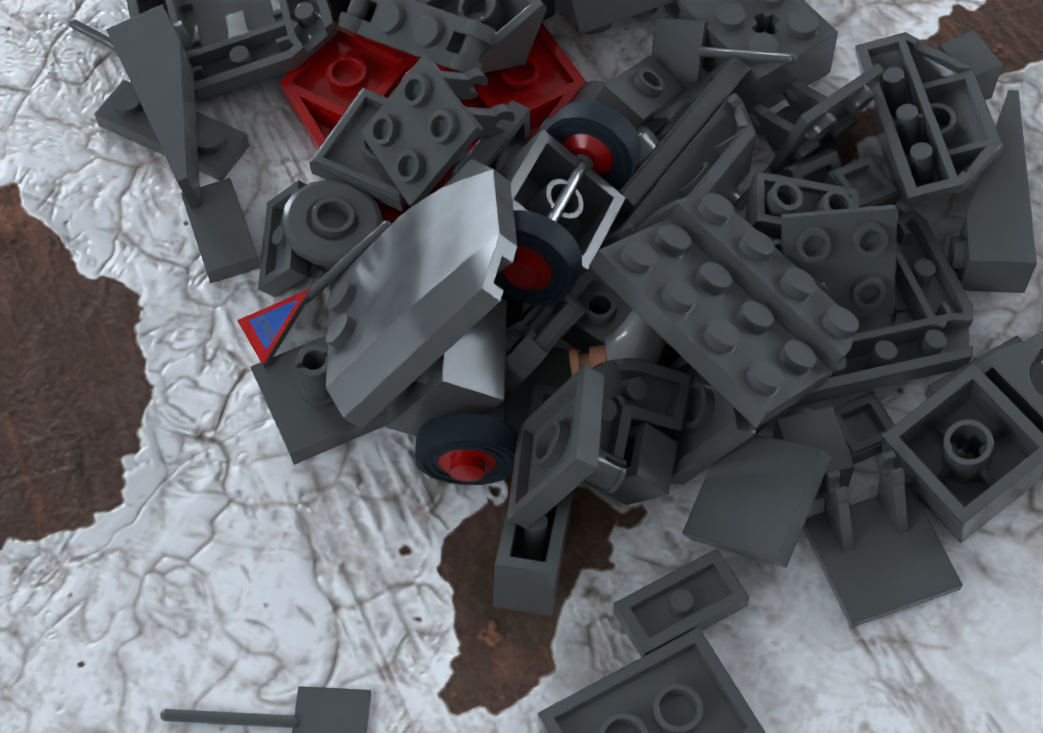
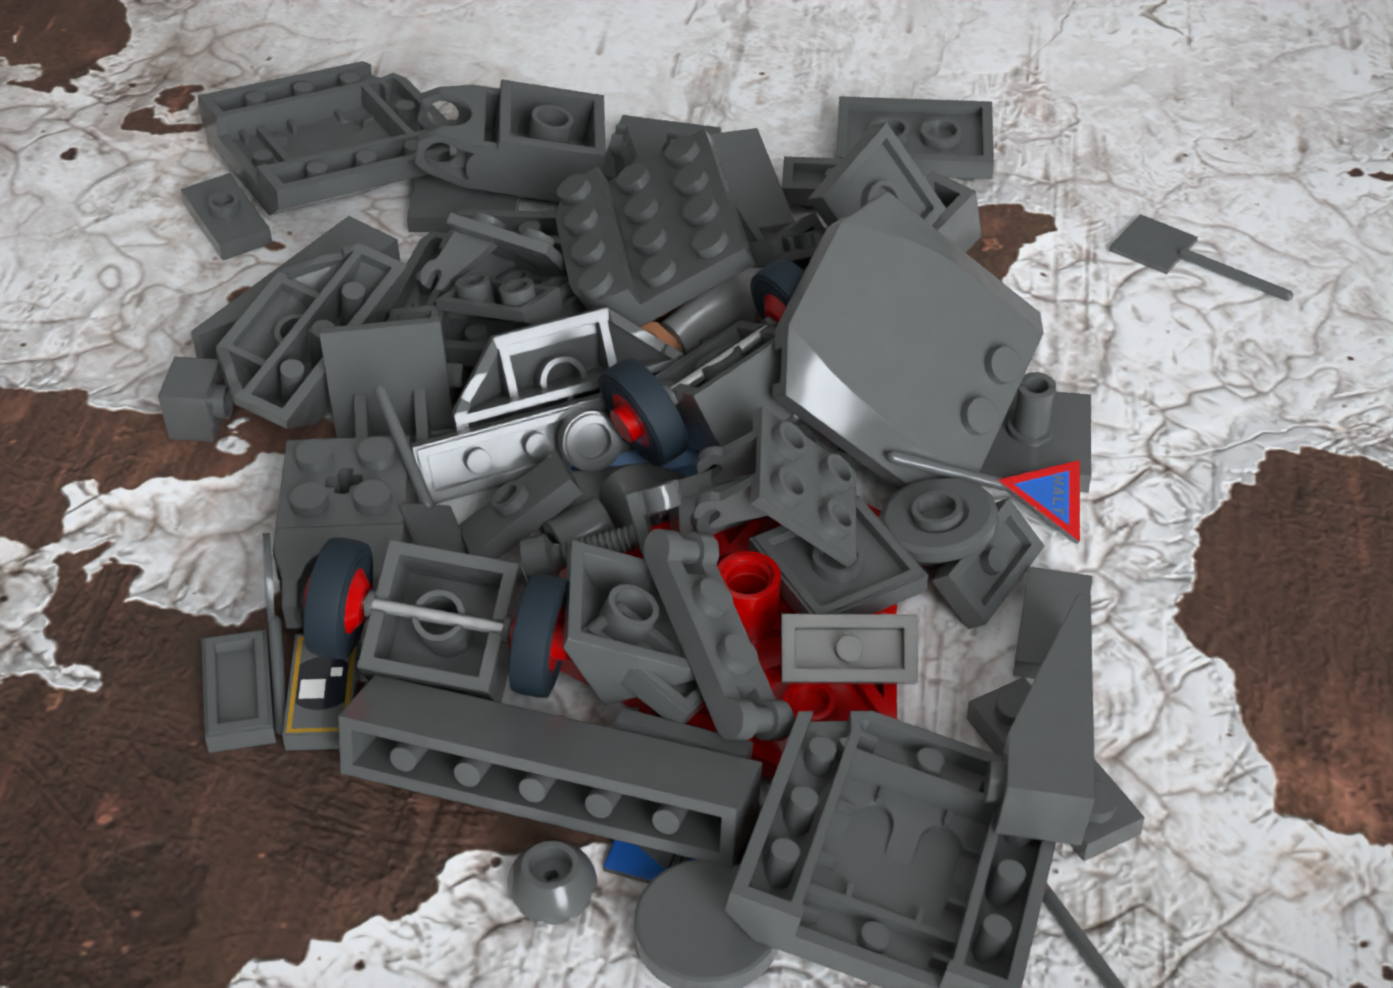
camera: 150 degrees left, 15 degrees down
none -> dark grey bar [519,479,684,582]
none -> plate [781,614,918,684]

